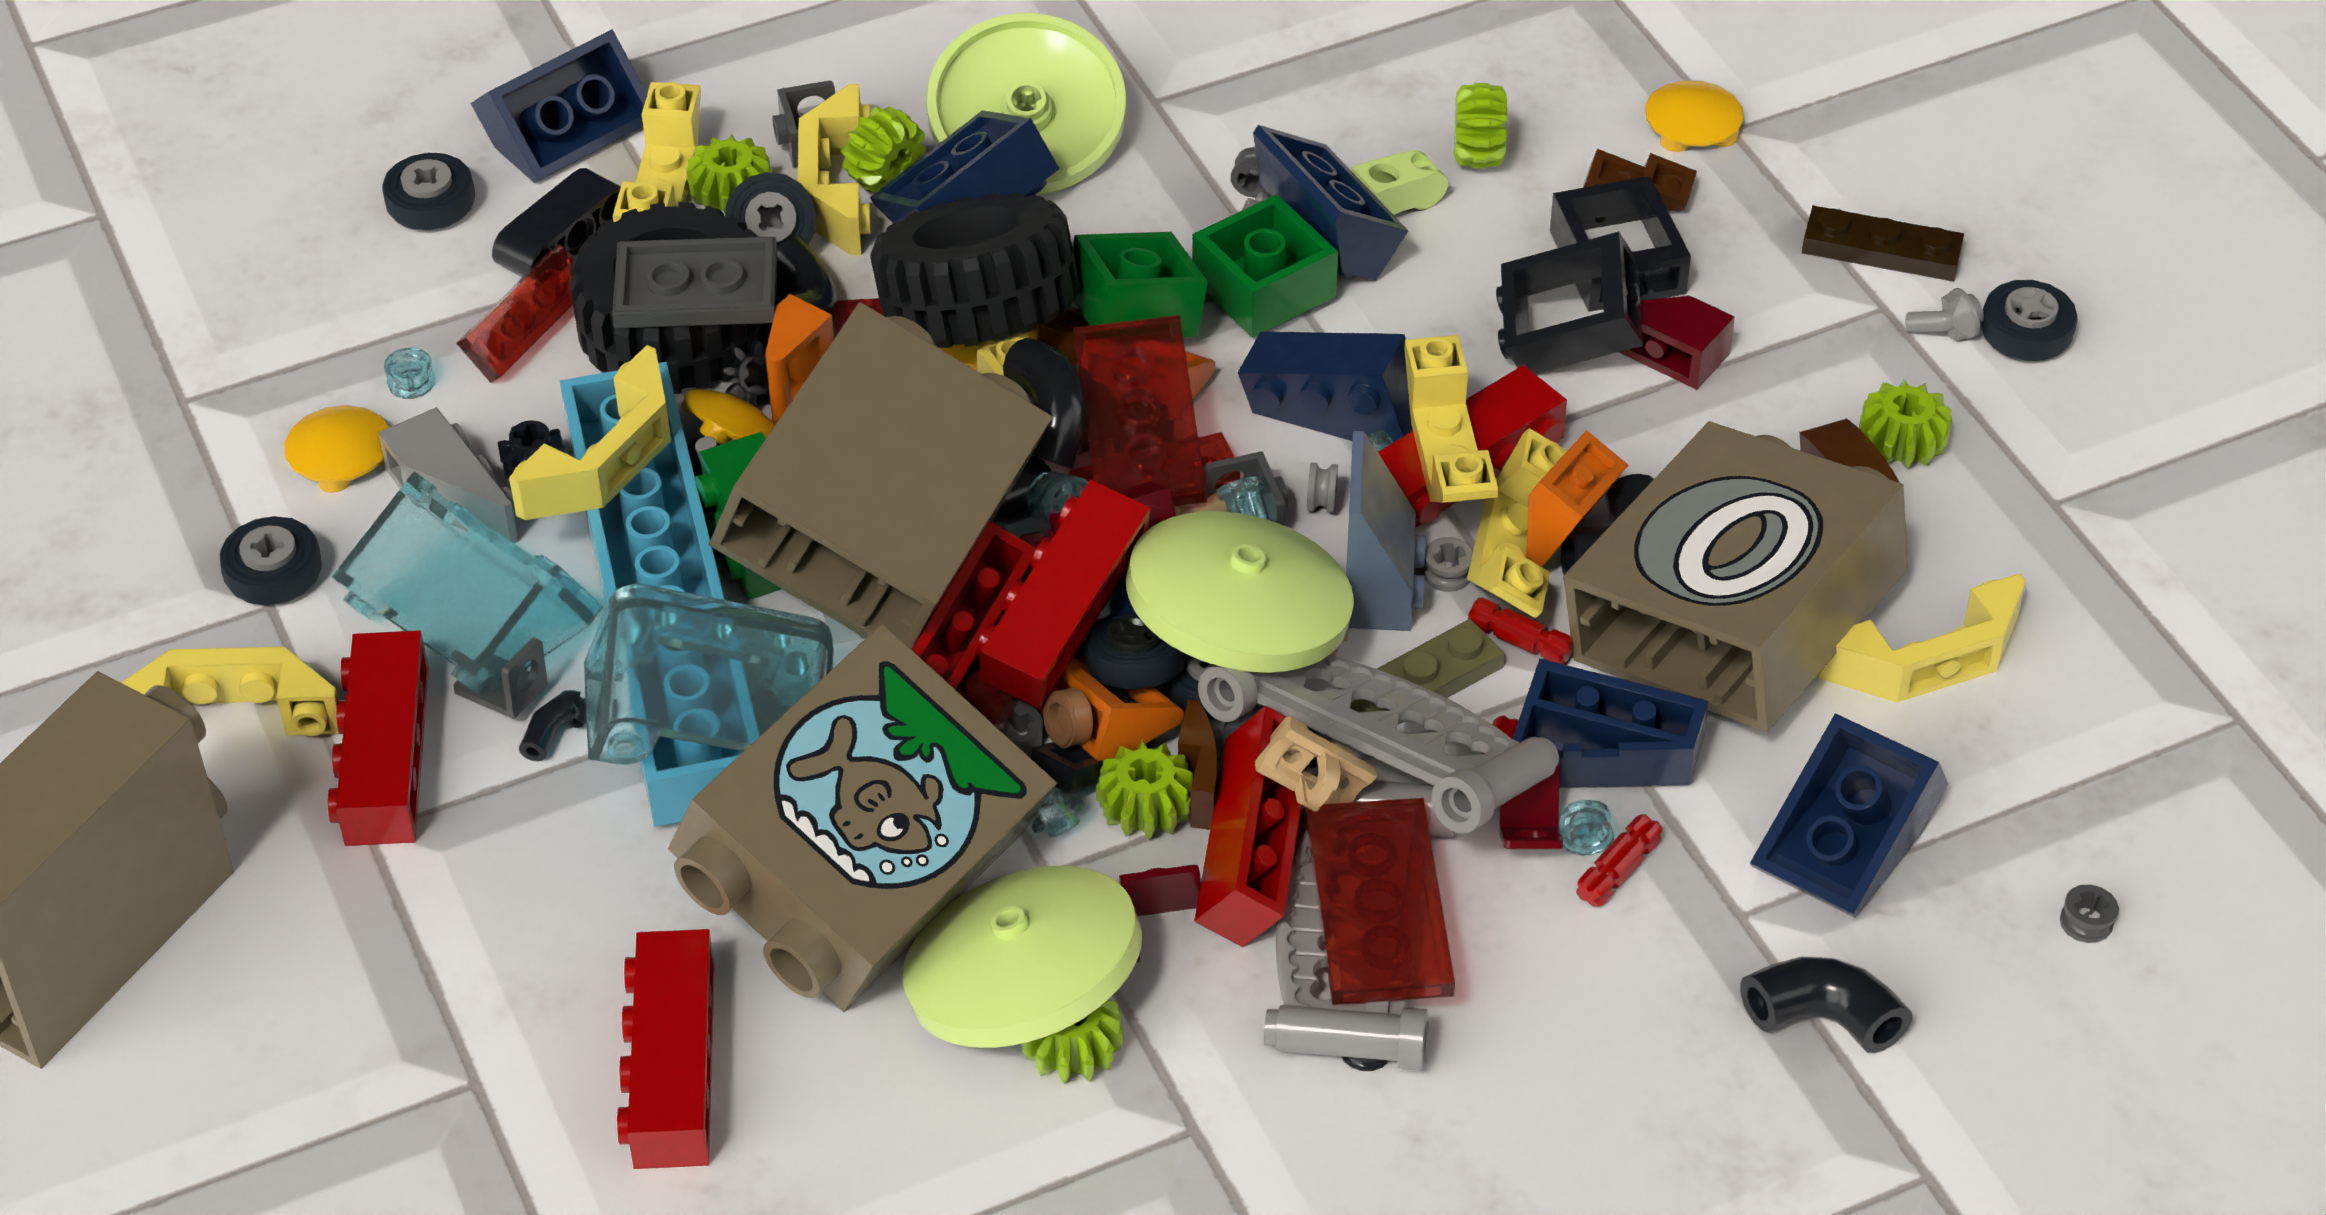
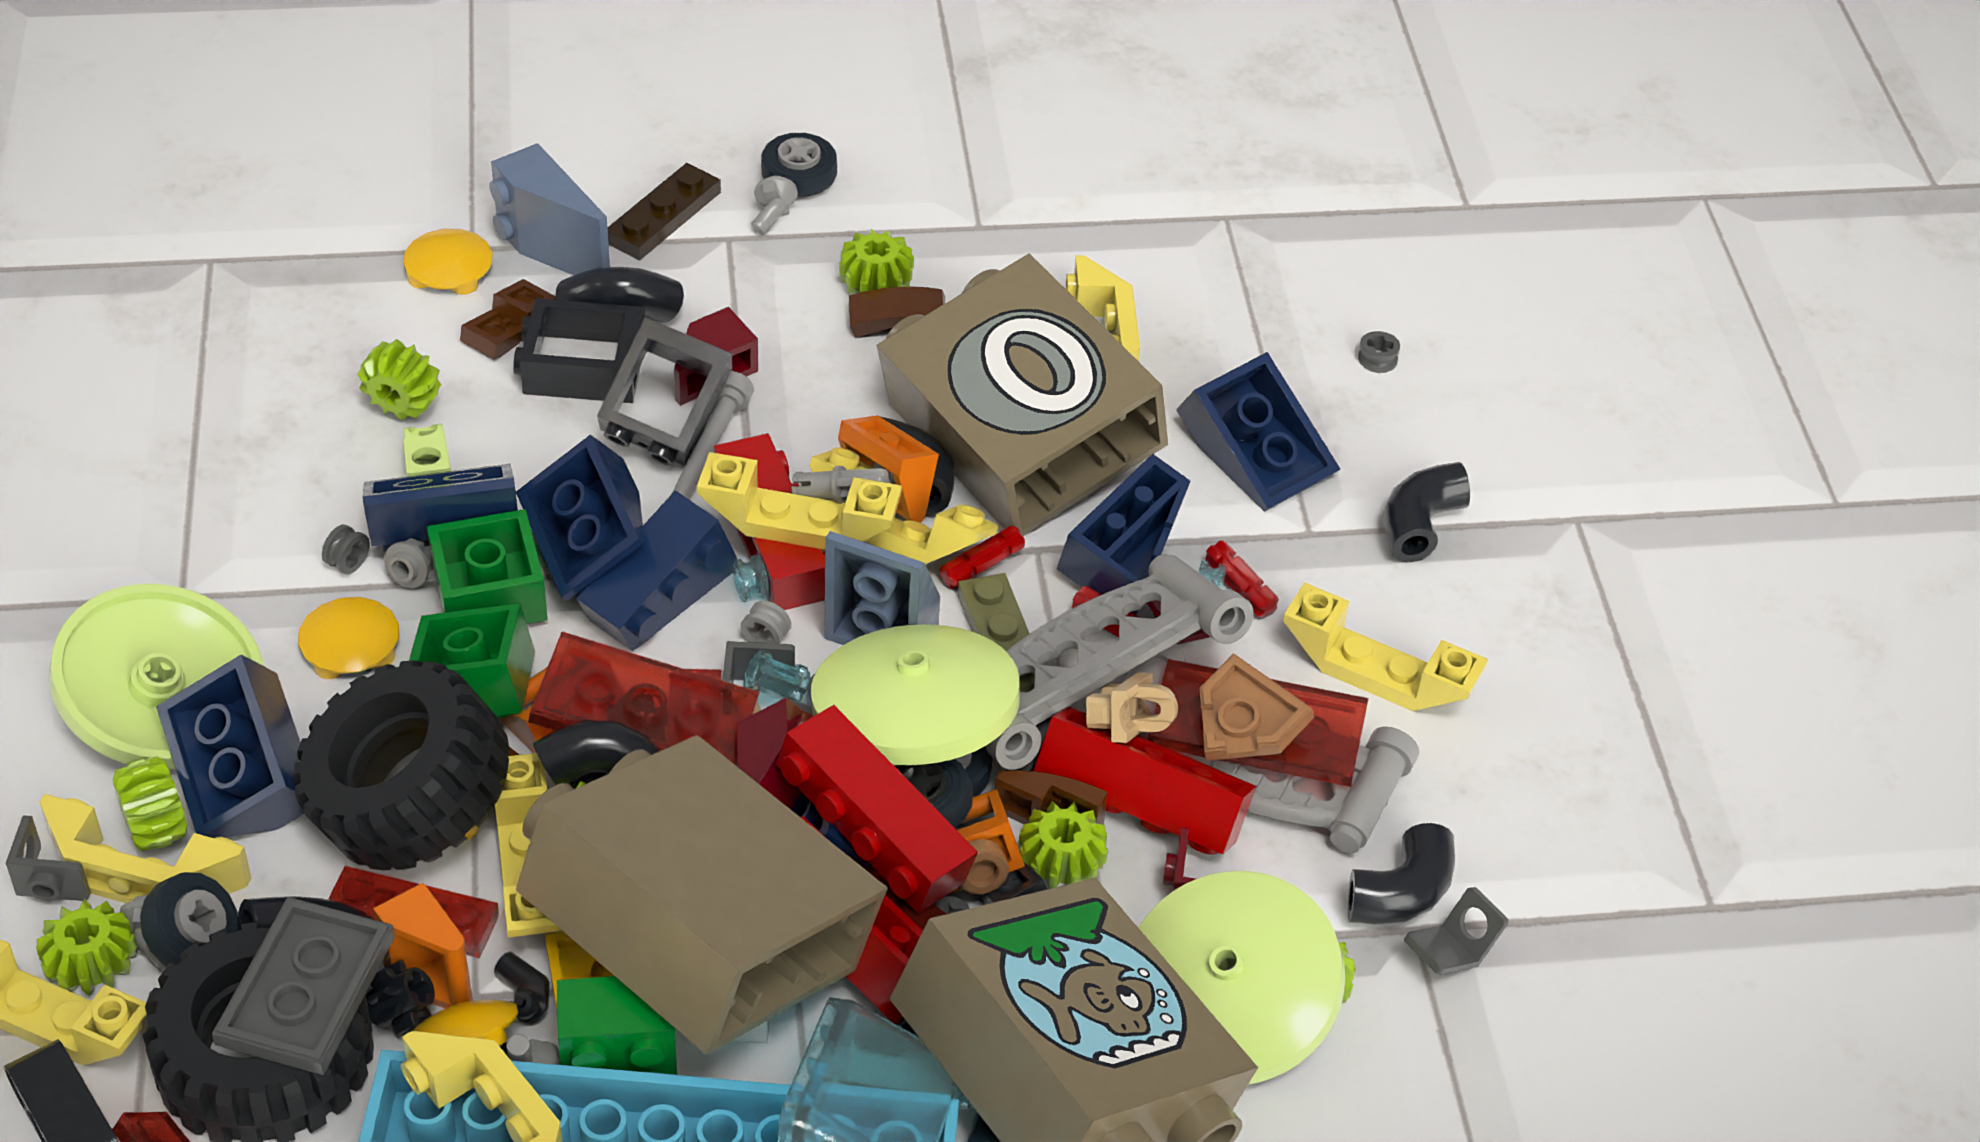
camera: 75 degrees left, 0 degrees up
none -> yellow dish [298,597,399,679]
none -> sand blue slope [489,143,610,275]
none -> dark blue slope [516,434,645,601]
none -> black cylinder [555,267,684,323]
none -> light grey piece [671,371,754,500]
none -> light grey axle [792,466,890,504]
none -> medium nougat plate [1200,653,1314,761]
none -> light yellow slope [1283,582,1488,711]
none -> black cylinder [1348,823,1455,924]
none -> dark grey bracket [1404,887,1509,975]

